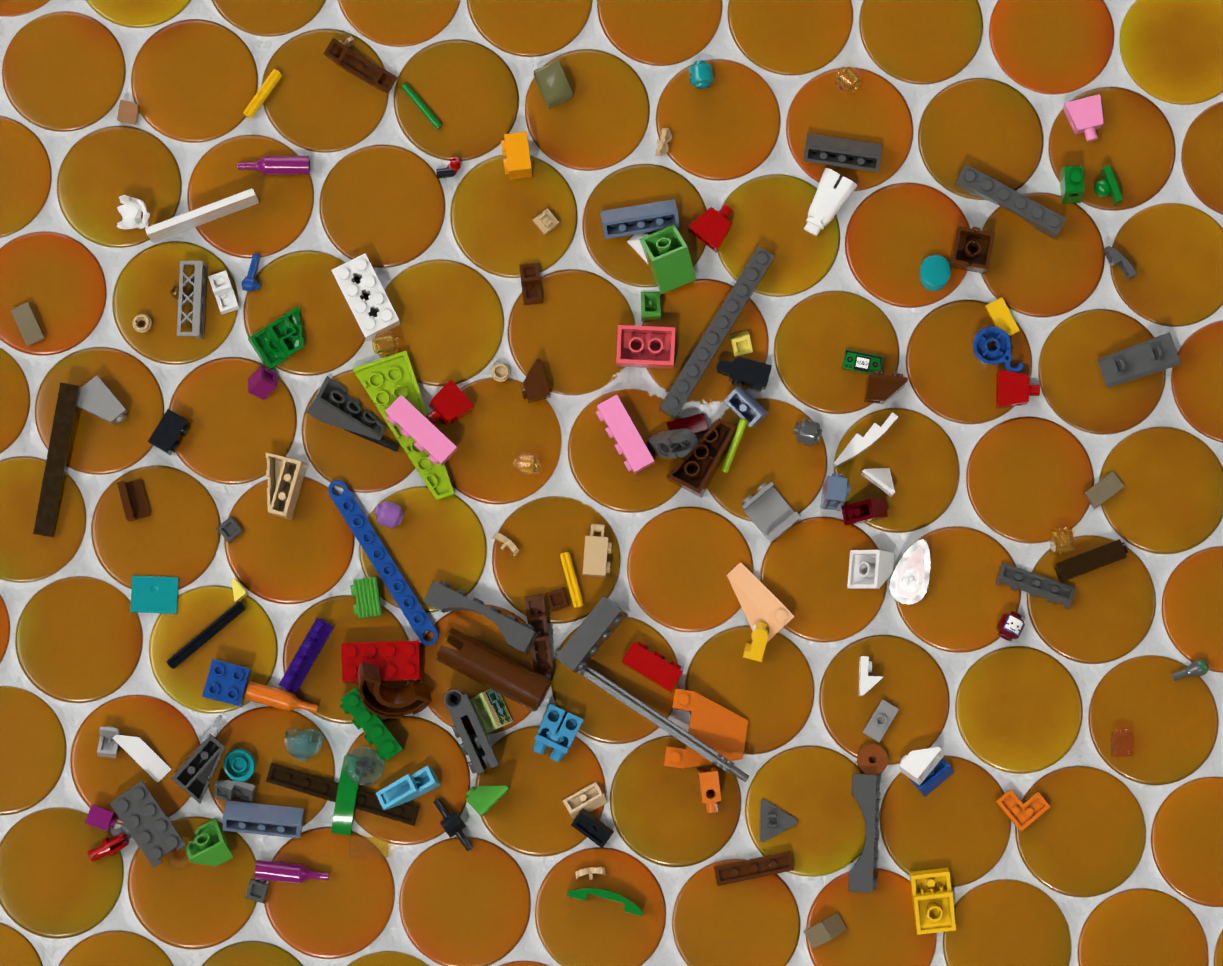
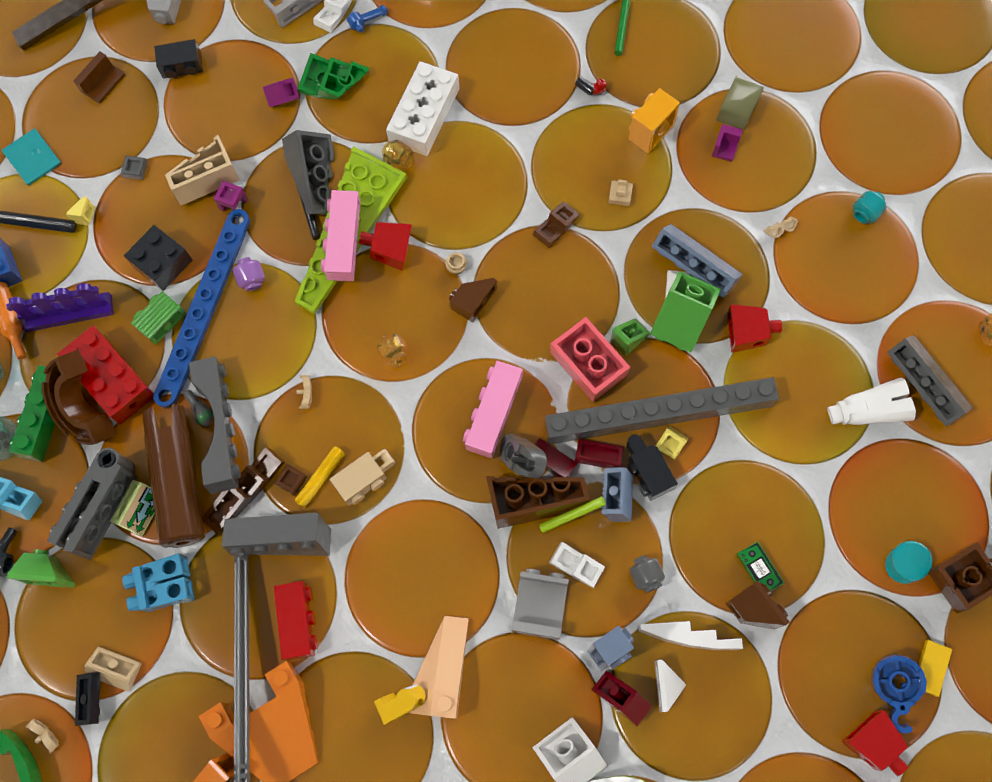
camera: 55 degrees right, 10 degrees down
none -> black brick [123,225,193,291]
none -> dark grey piece [184,390,214,427]
none -> magenta panel [214,181,248,211]
none -> white slope [549,542,605,588]
none -> dark red tile [574,439,624,468]
none -> magenta panel [712,124,743,162]

